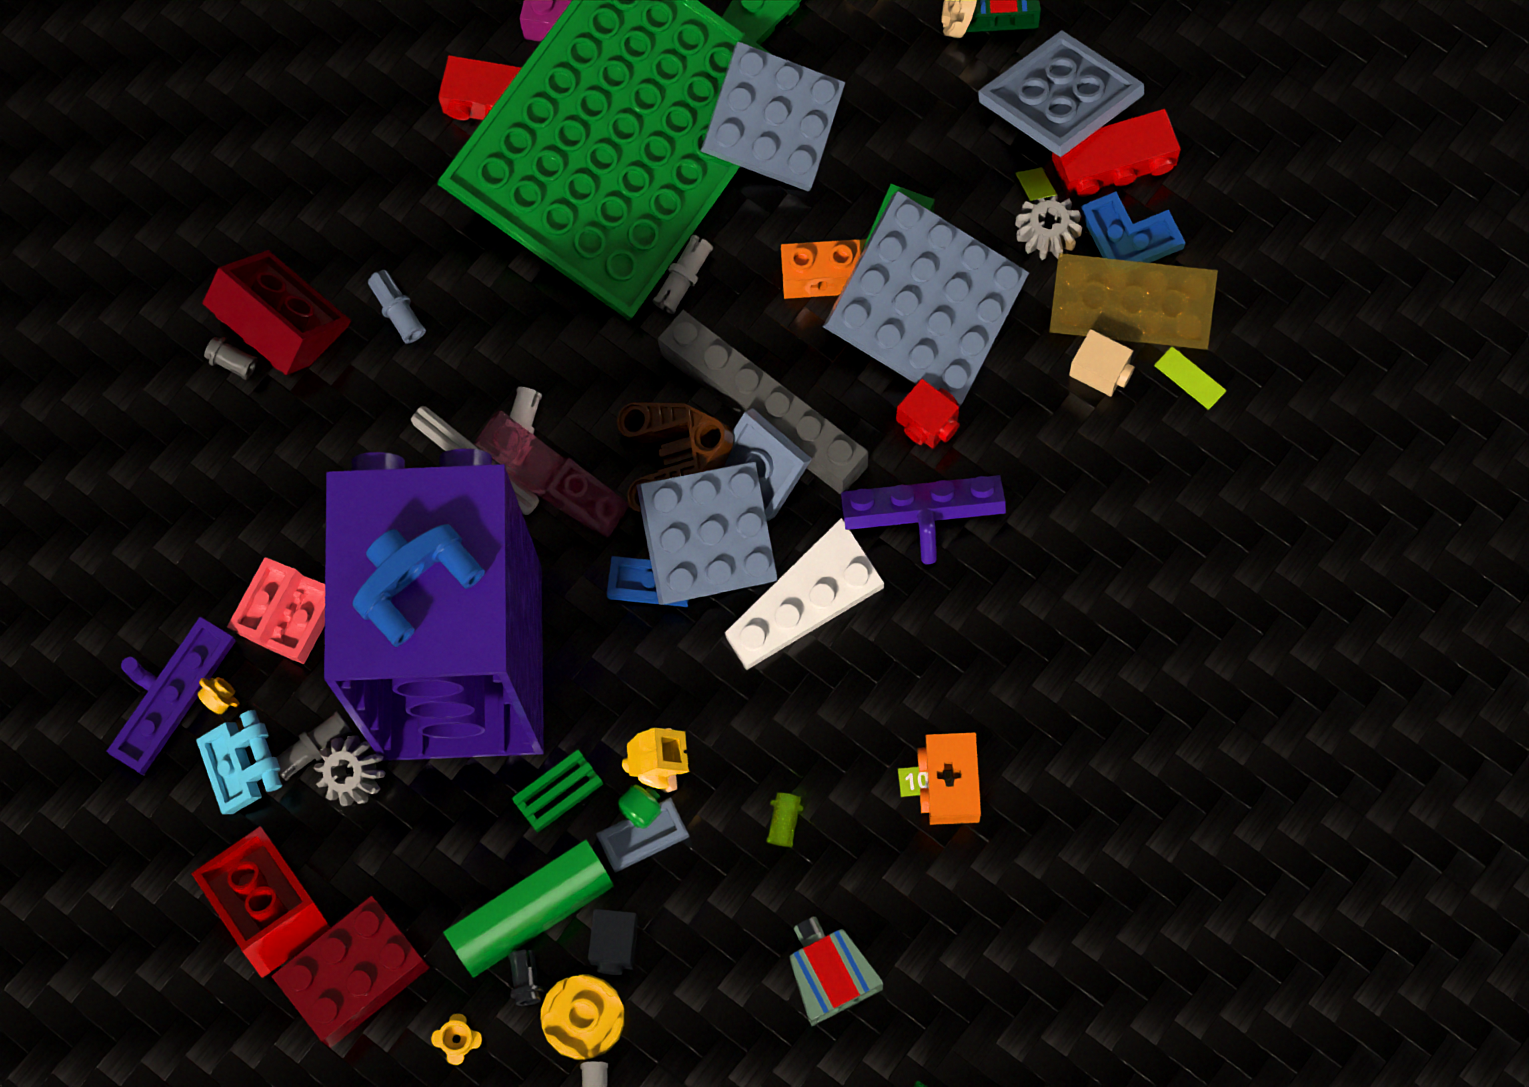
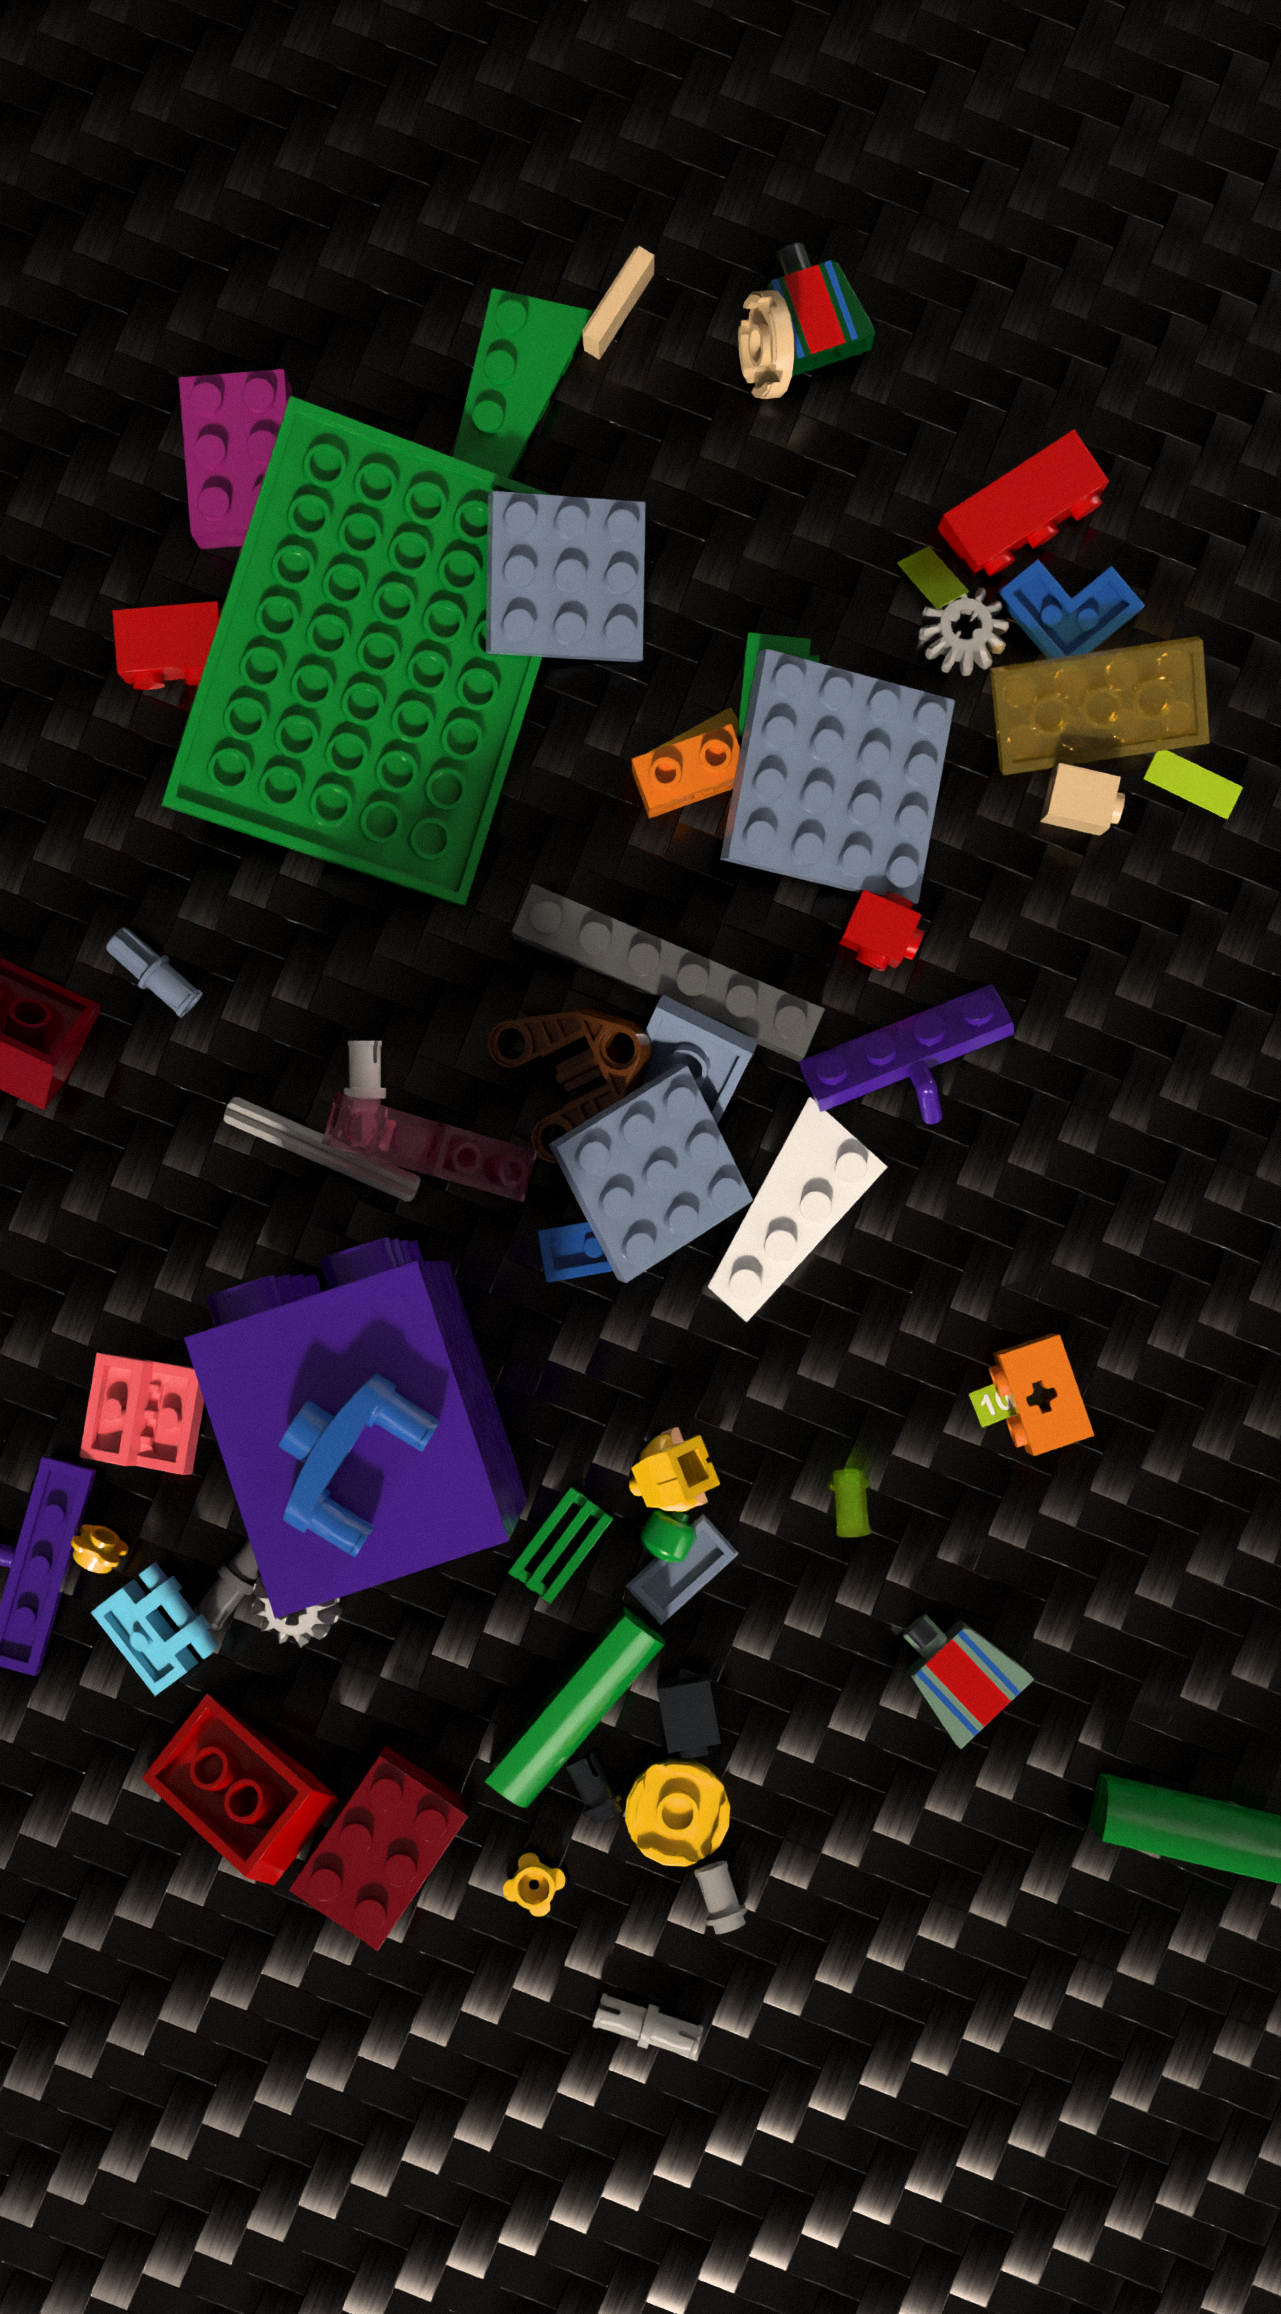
camera: 25 degrees left, 15 degrees up
light grey pin [652,235,713,314] -> none
sand blue plate [978,30,1144,157] -> none

